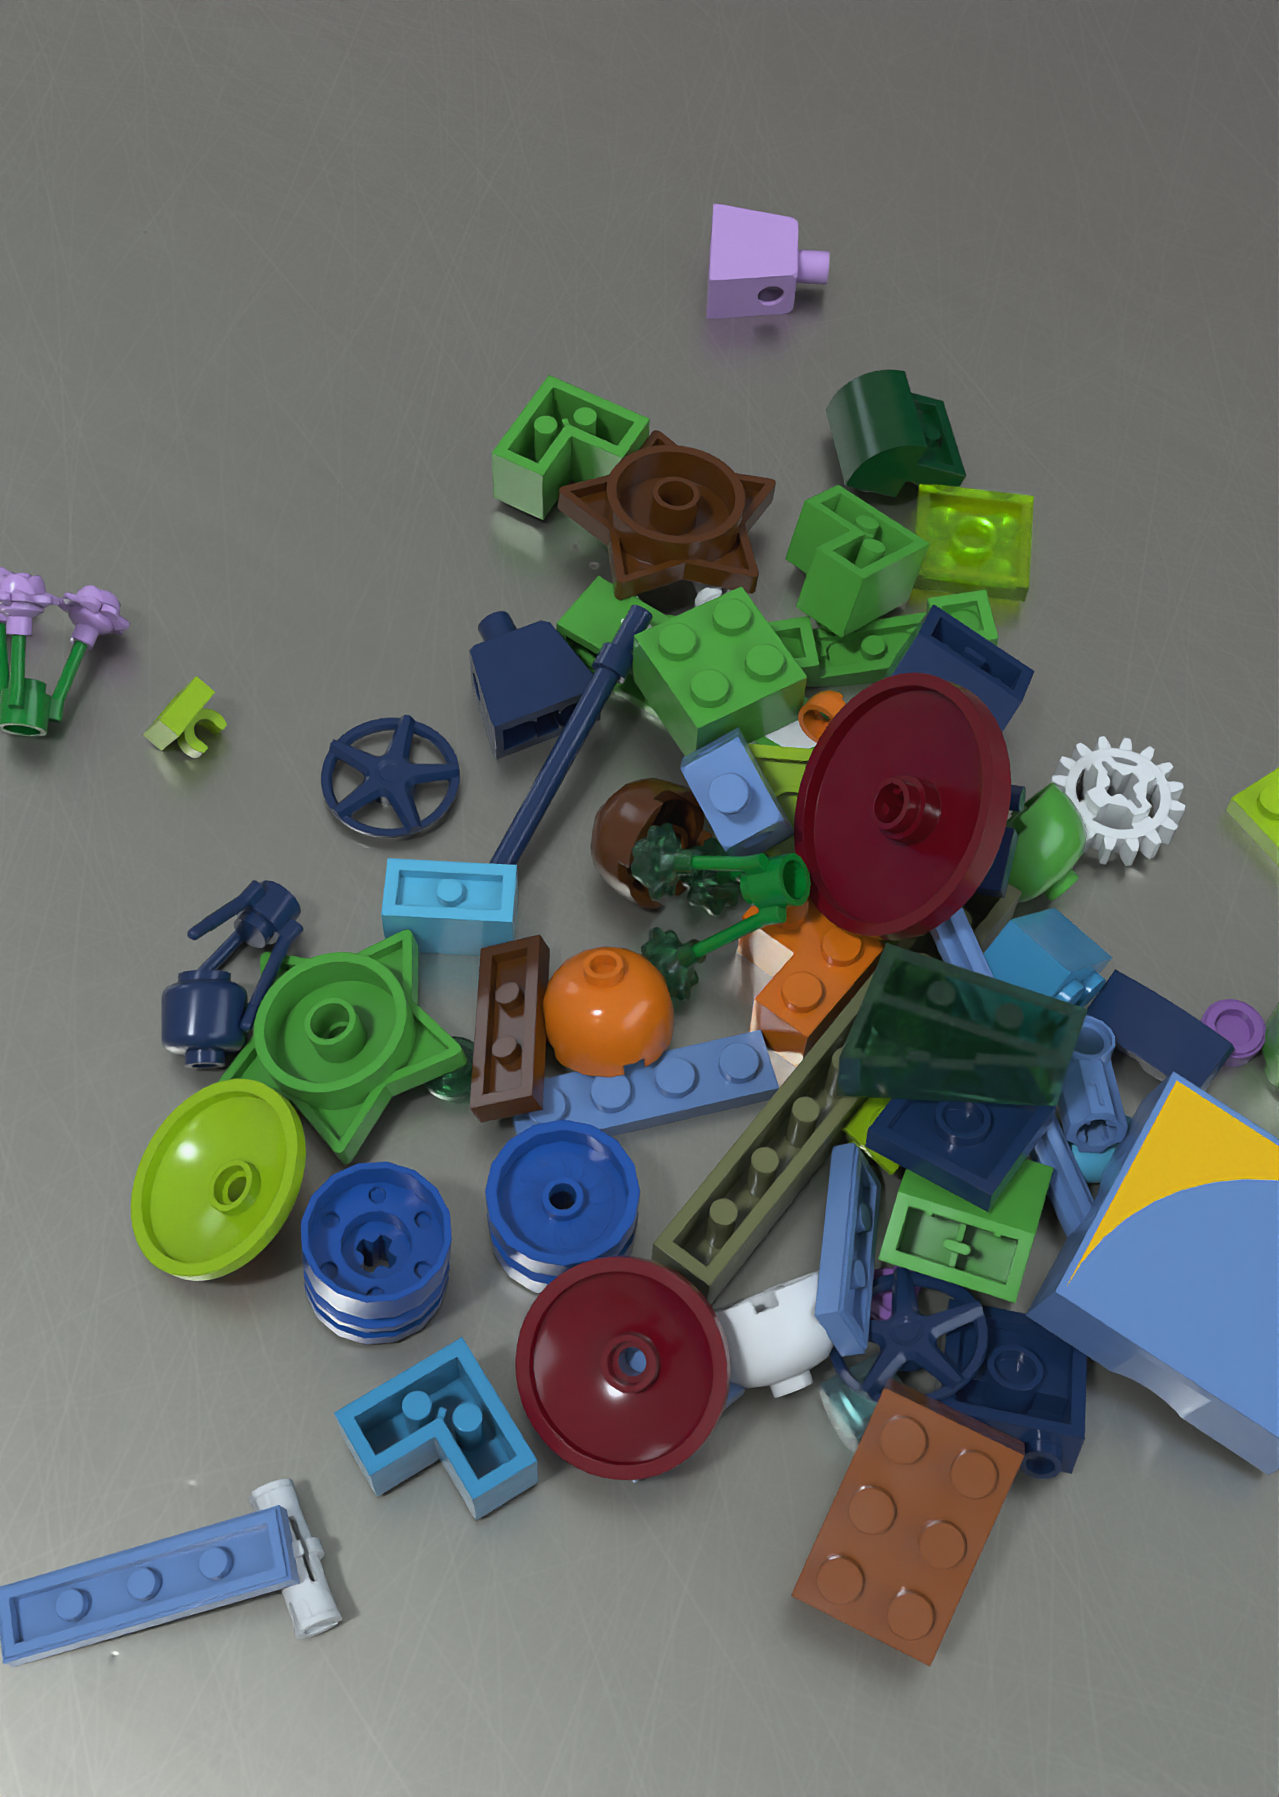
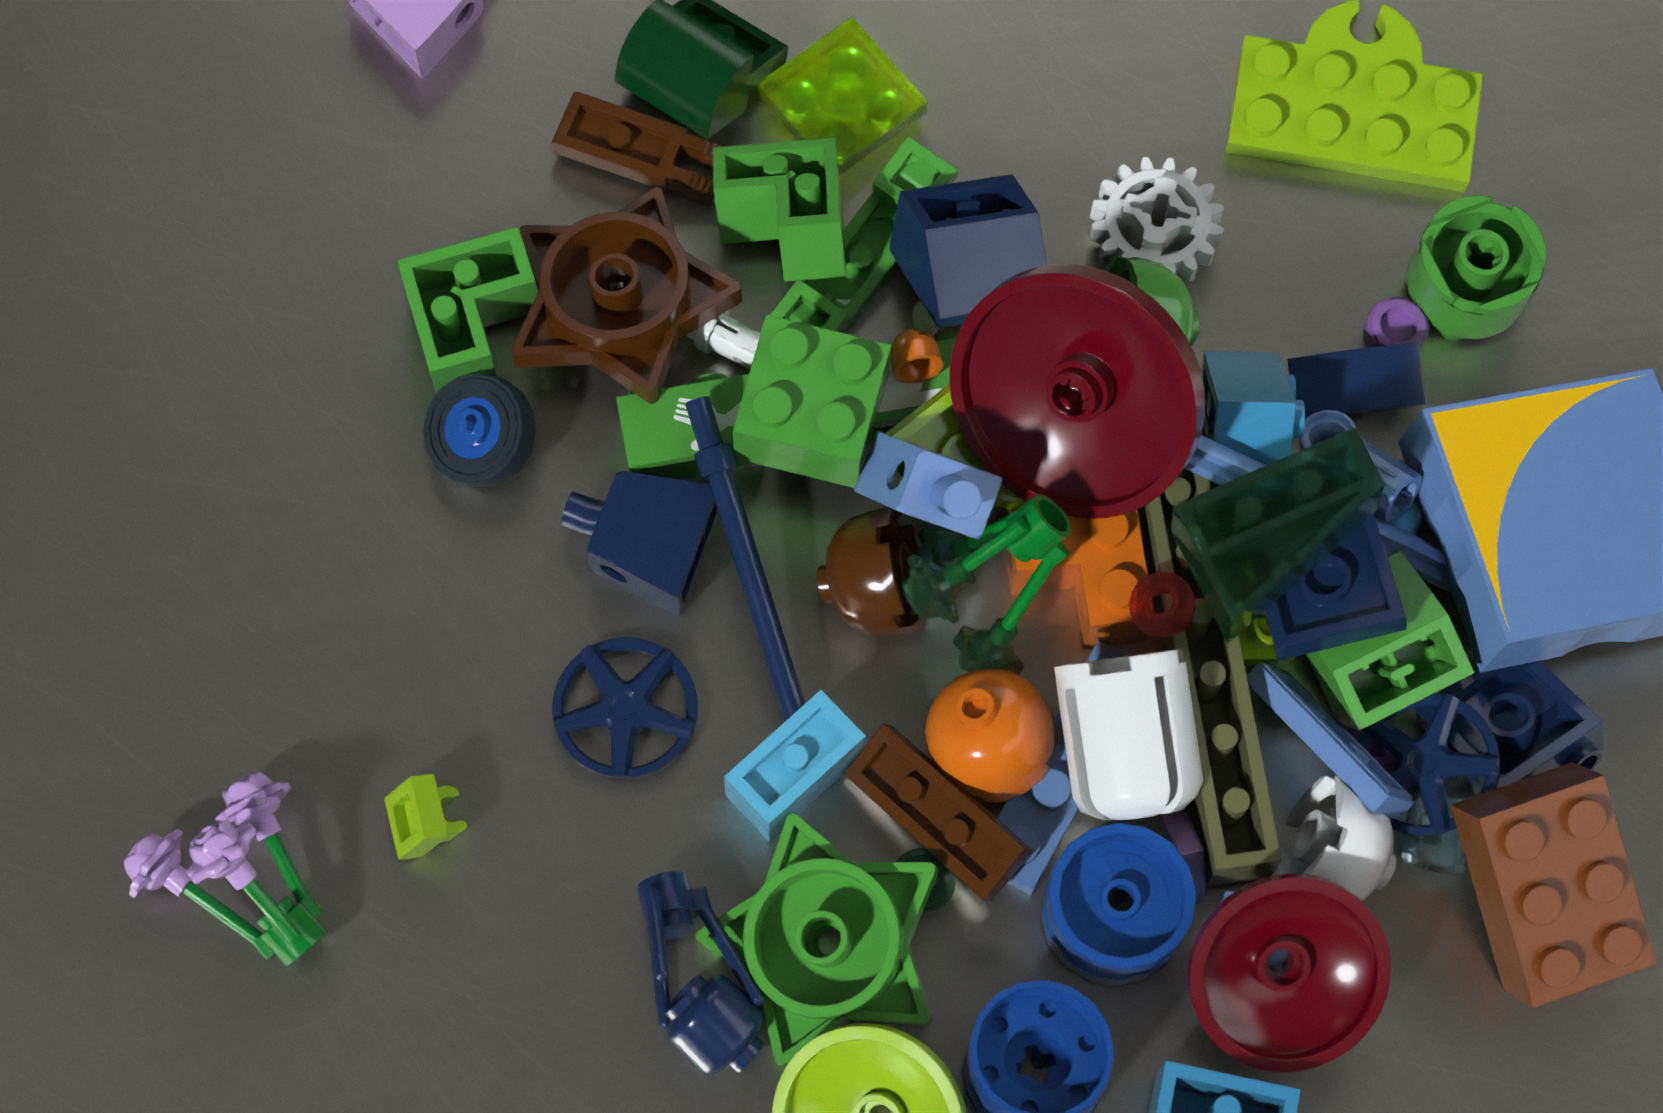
camera: 45 degrees left, 10 degrees up
none -> black wheel [423,373,536,488]
none -> reddish brown hinge [551,91,721,204]
none -> white cylinder [1054,649,1203,821]
none -> clear red plate [1129,572,1196,638]
none -> lavender tile [1161,809,1207,902]

